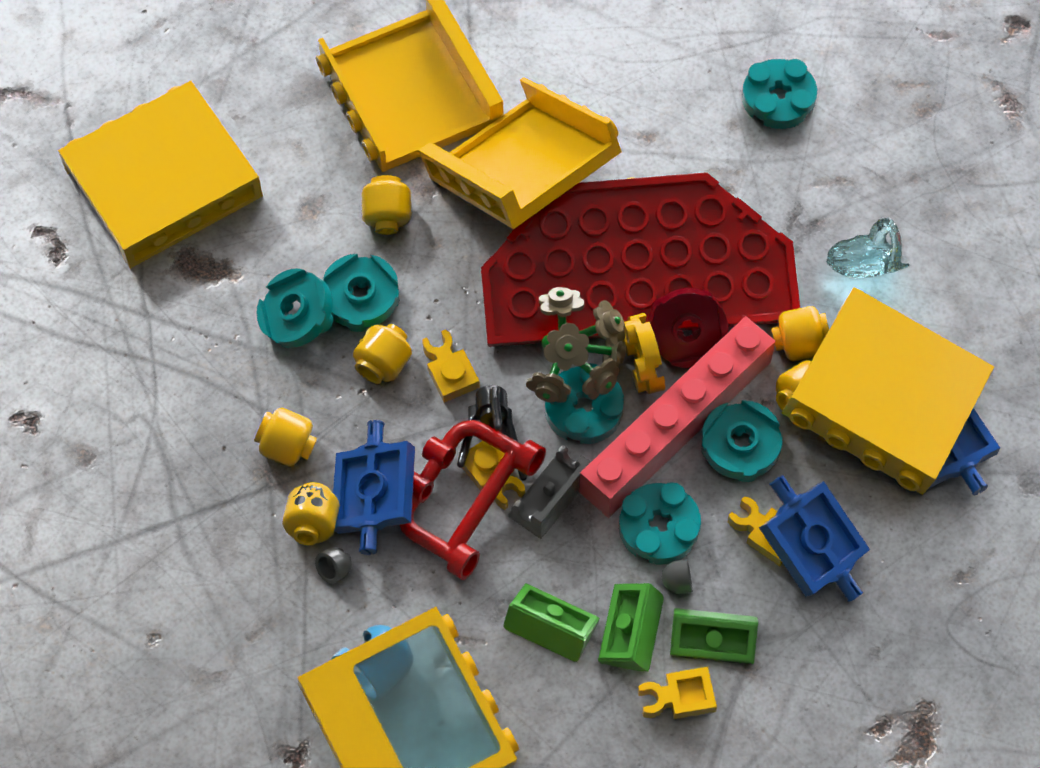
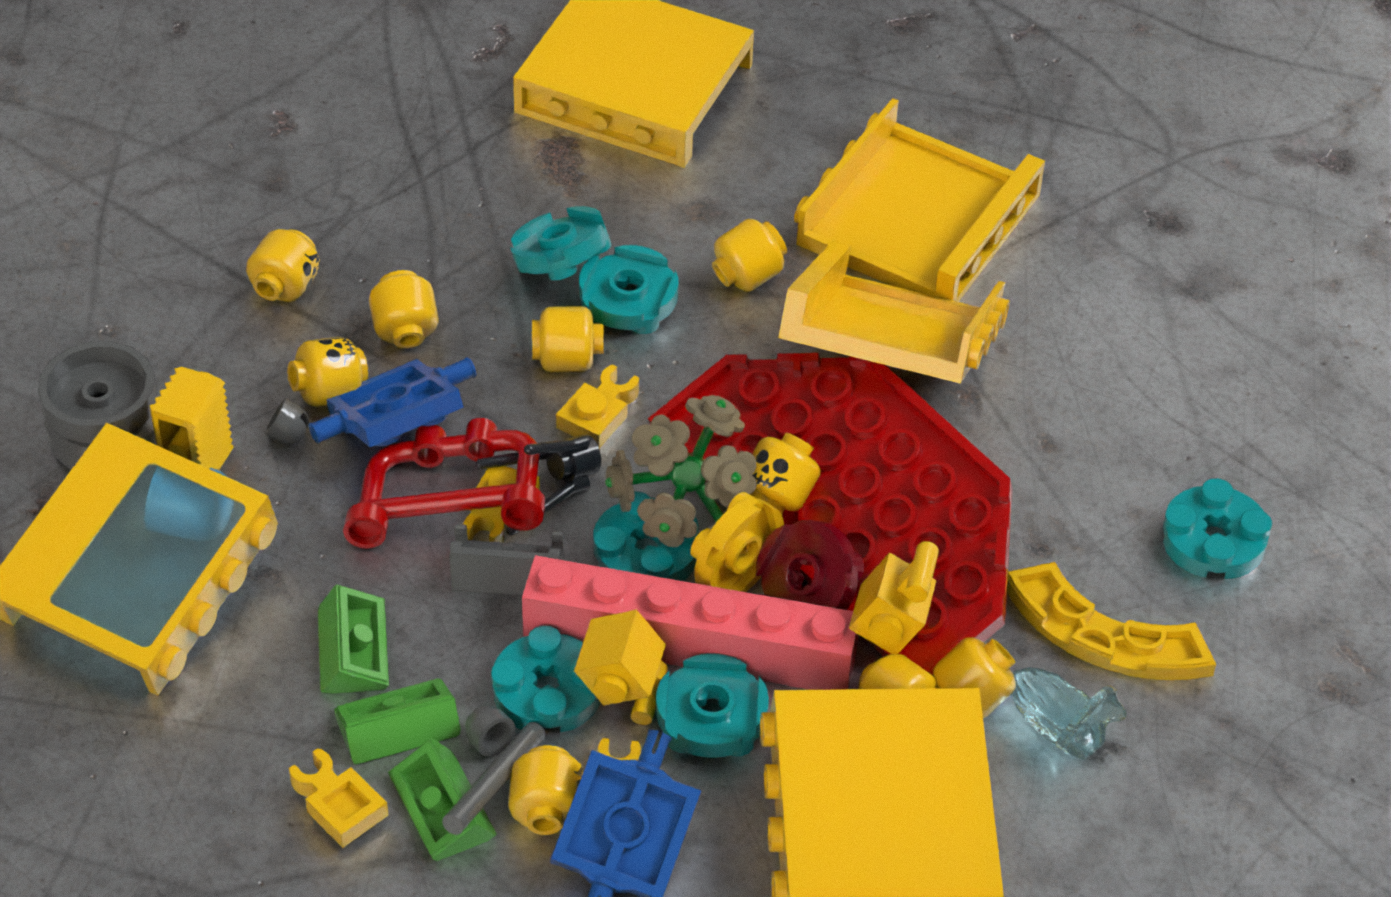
camera: 55 degrees right, 15 degrees down
none -> dark grey wheel [38,341,158,469]
none -> yellow brick [149,366,234,470]
none -> yellow head [246,229,320,302]
none -> dark grey bar [442,722,545,835]
none -> yellow head [508,745,584,835]
none -> yellow brick [574,609,668,725]
none -> yellow head [750,433,821,514]
none -> yellow brick [849,541,939,655]
none -> yellow head [933,637,1016,719]
none -> yellow tile [1007,562,1216,680]

